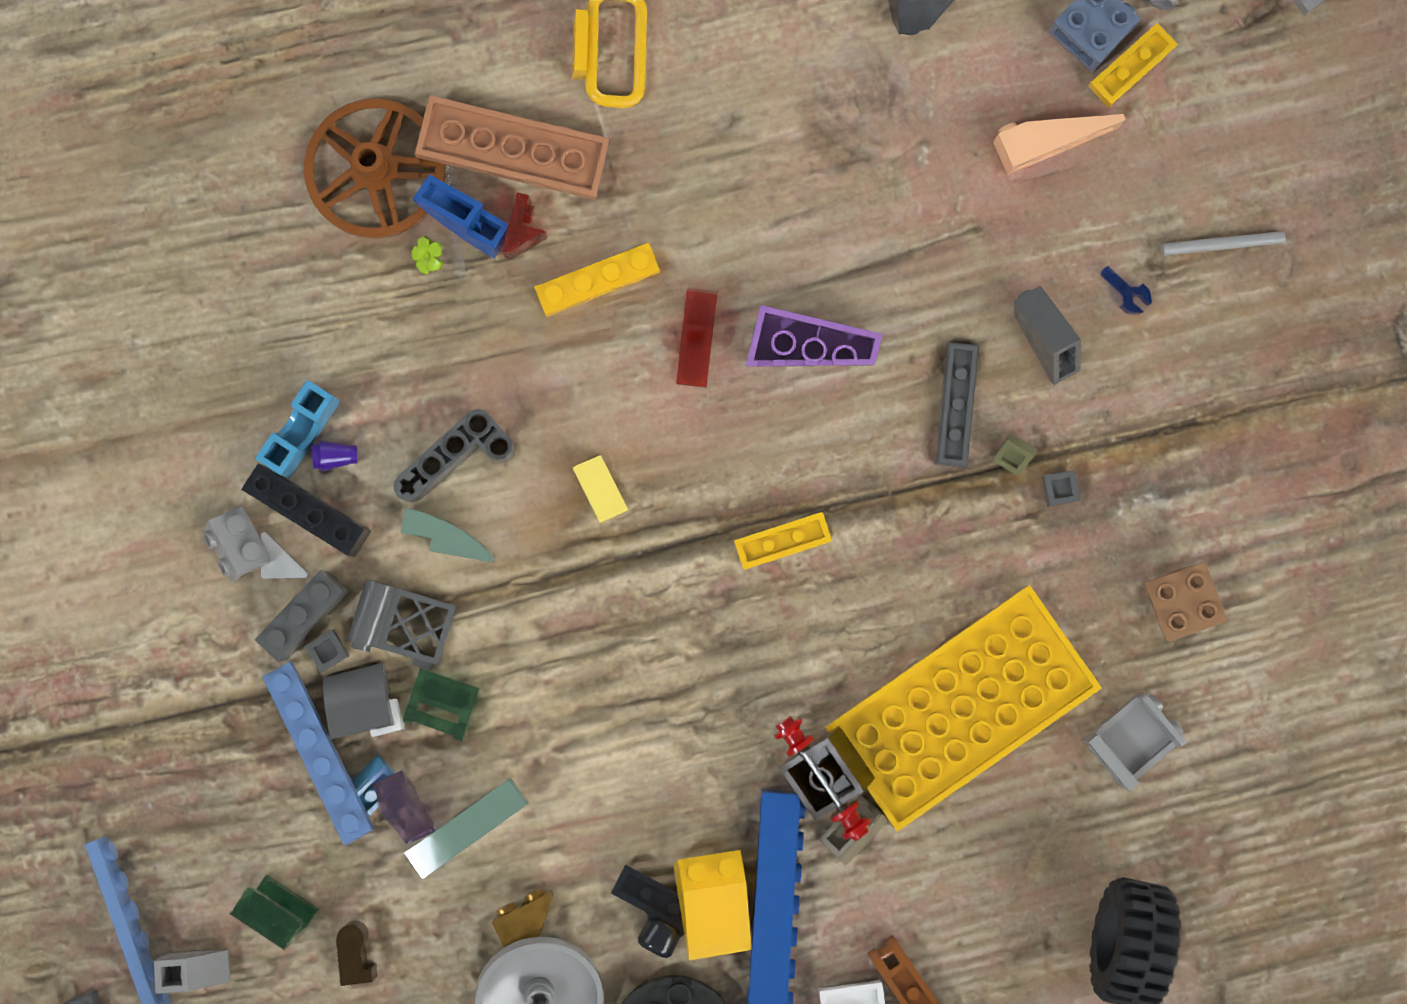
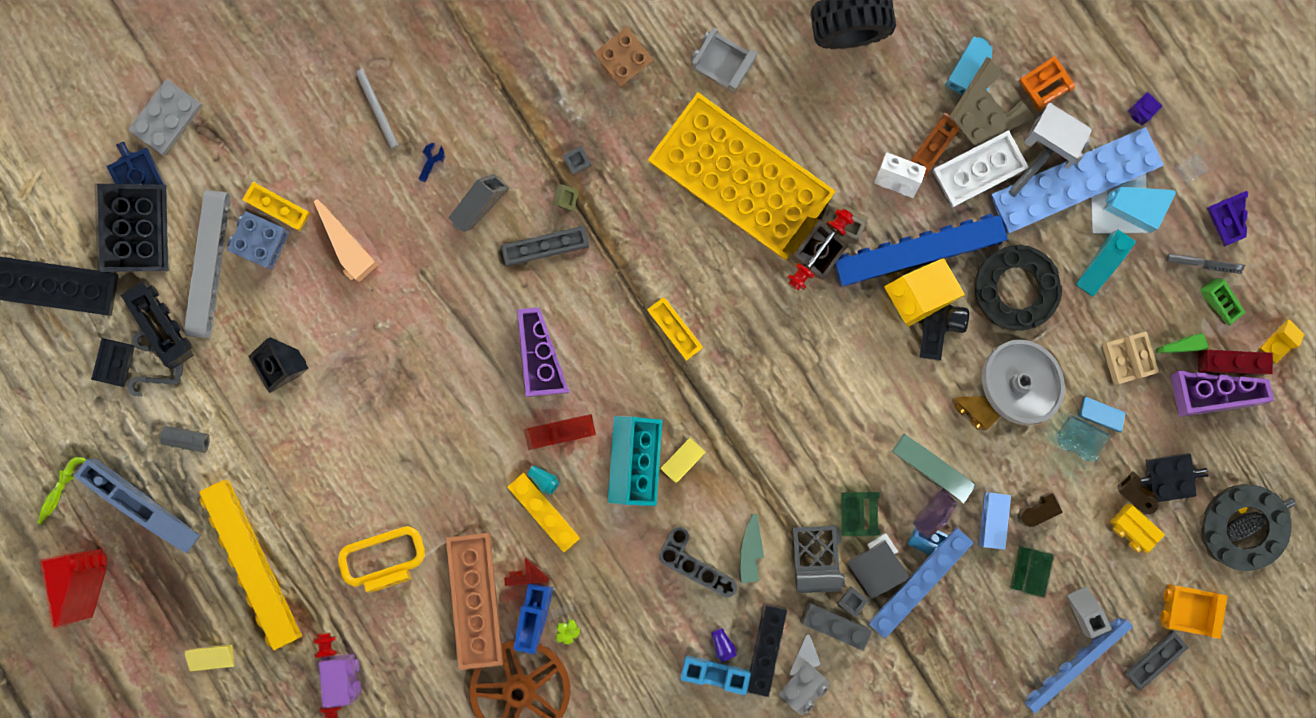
camera: 110 degrees left, 0 degrees up
none -> teal cone [527,465,560,496]
none -> teal slope [608,416,663,506]
none -> white bracket [874,153,926,198]
none -> light blue piece [979,492,1011,550]

